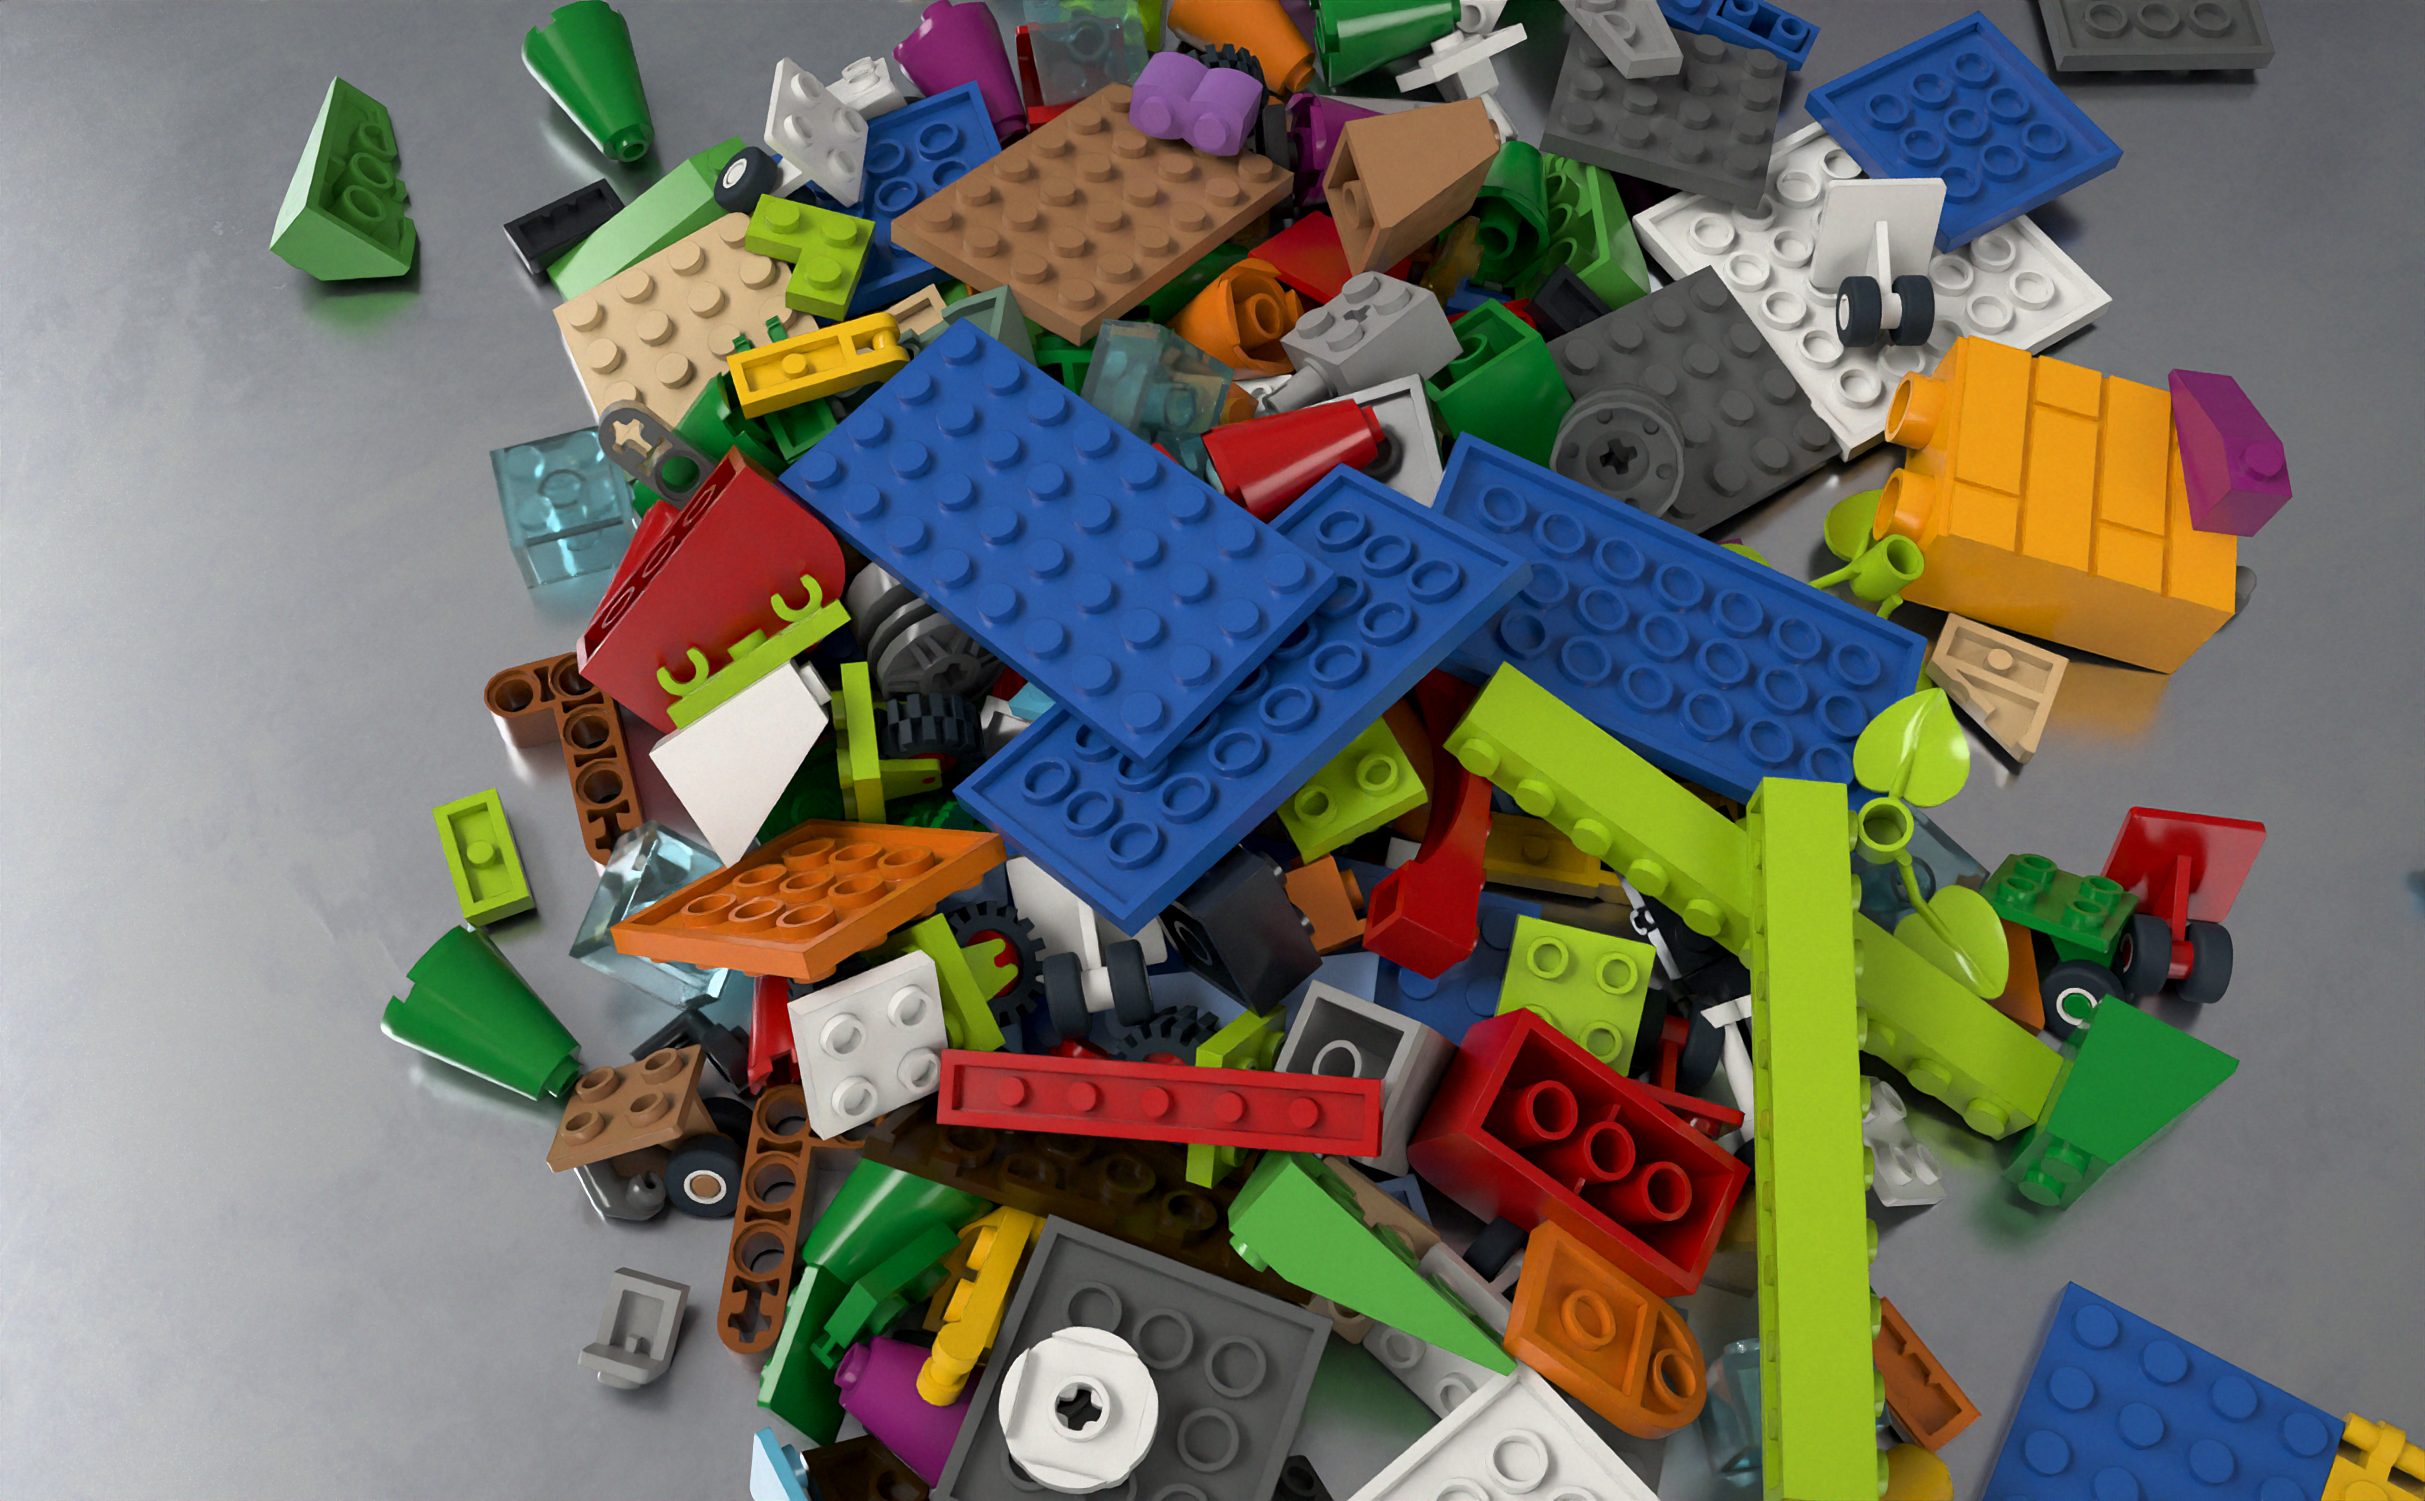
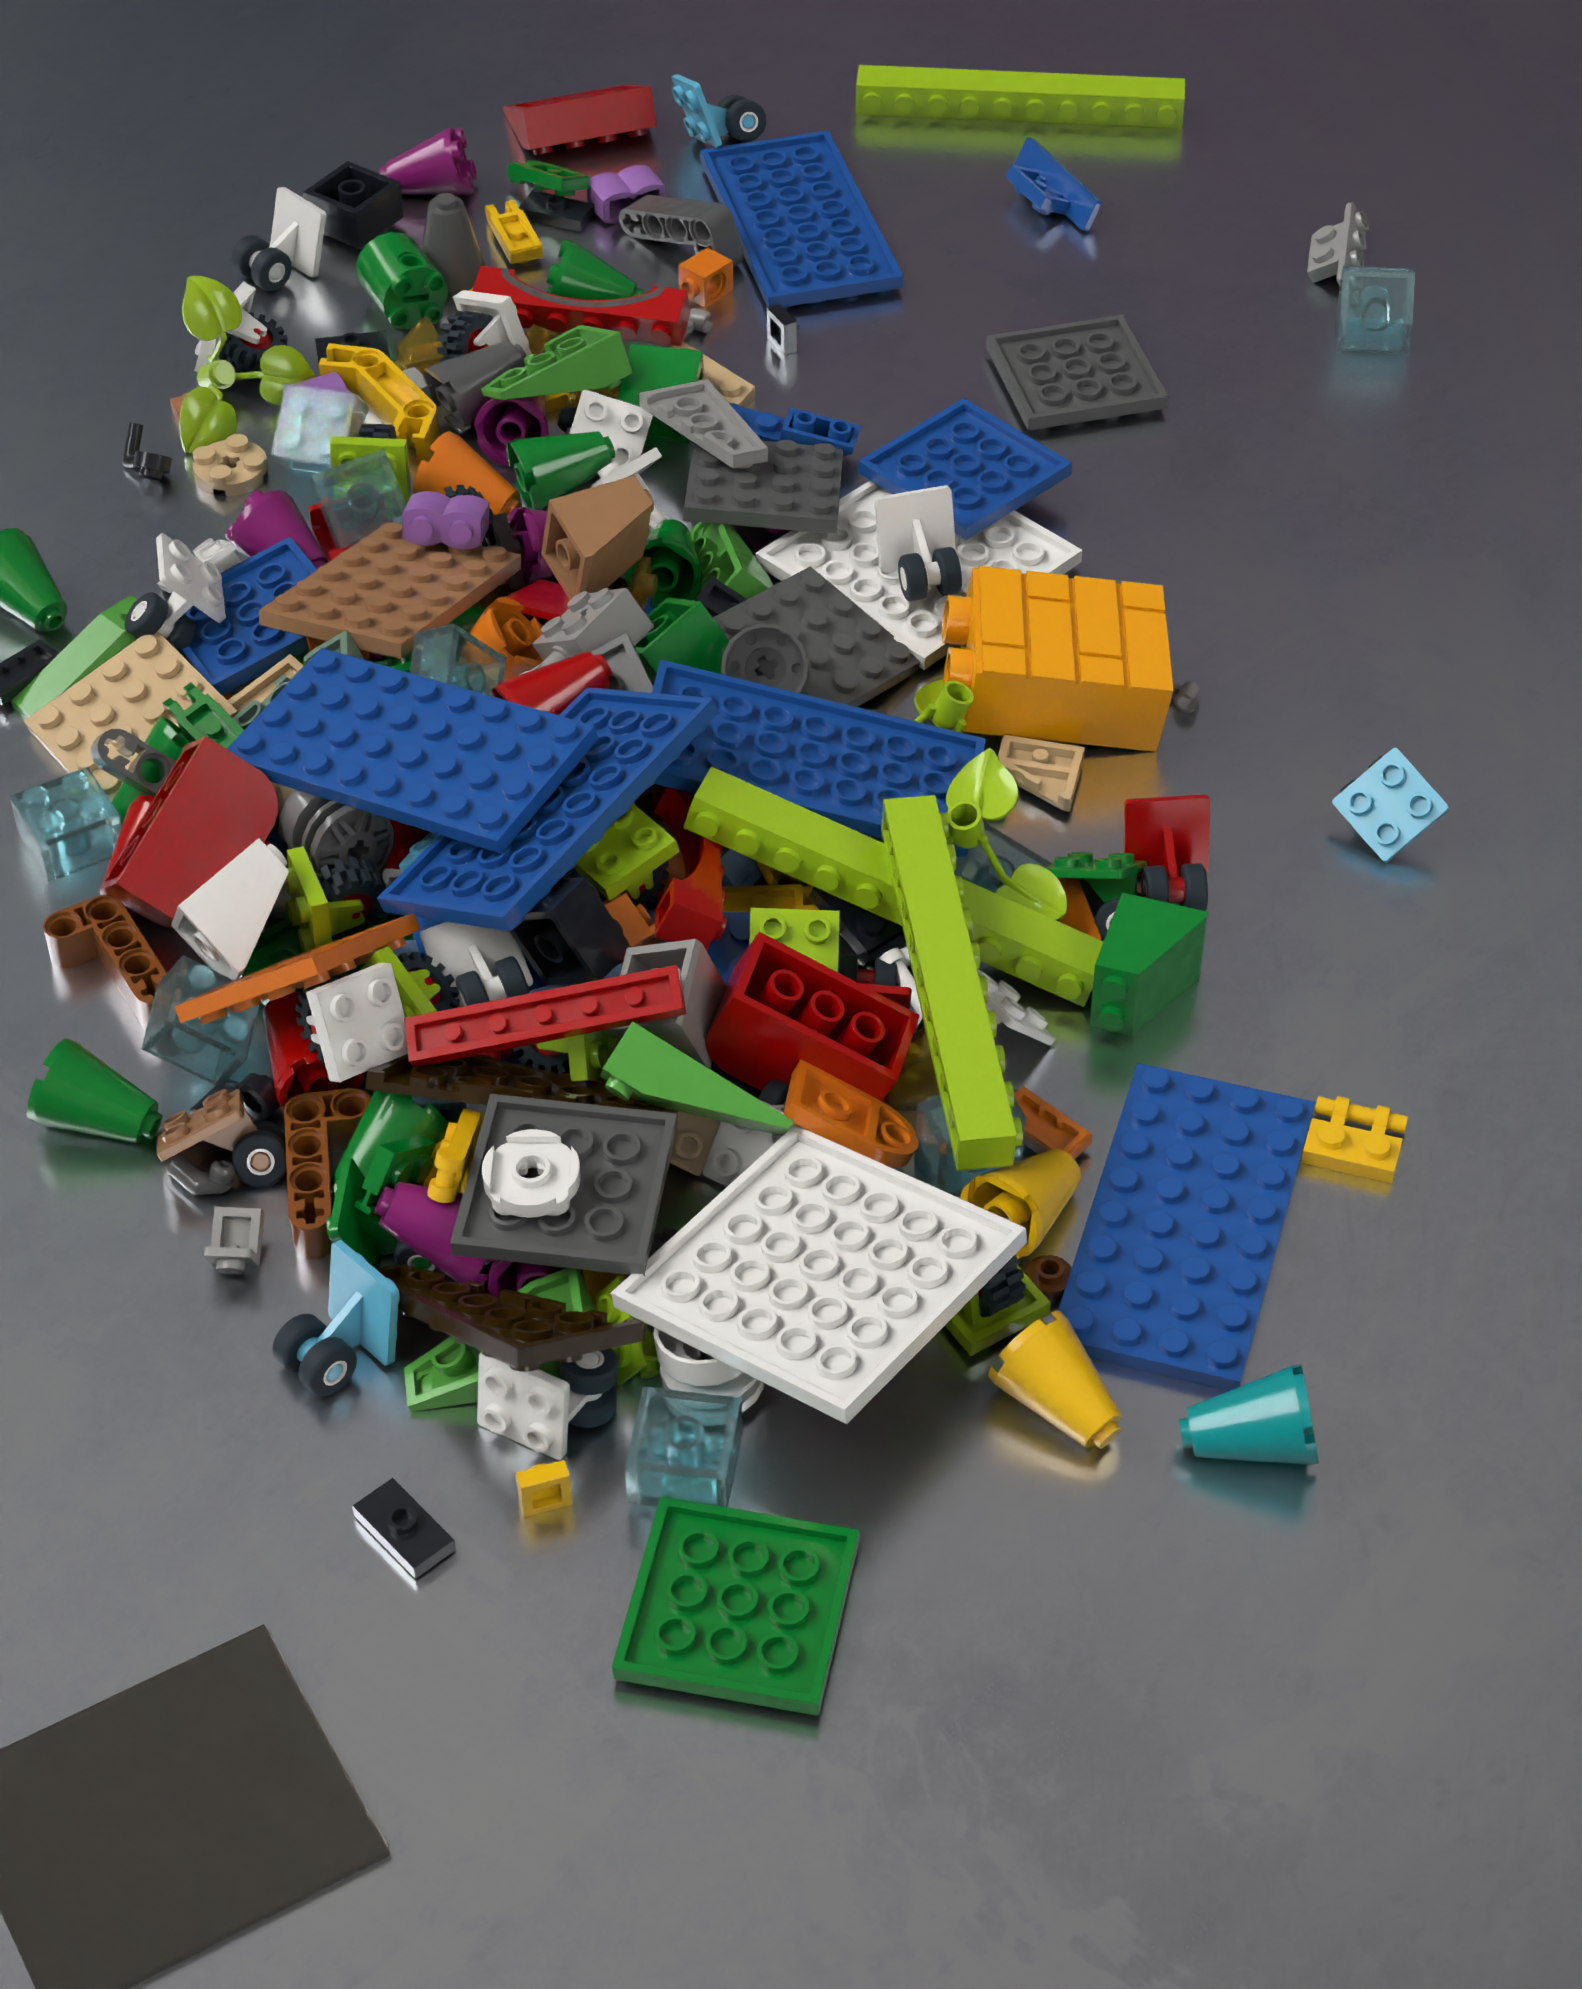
camera: 10 degrees left, 15 degrees down
lime plate [432,787,535,927] -> none
lime plate [657,574,851,730] -> none
yellow plate [726,312,911,420] -> none
lime plate [745,193,876,322] -> none
magenta slope [2168,368,2293,537] -> none

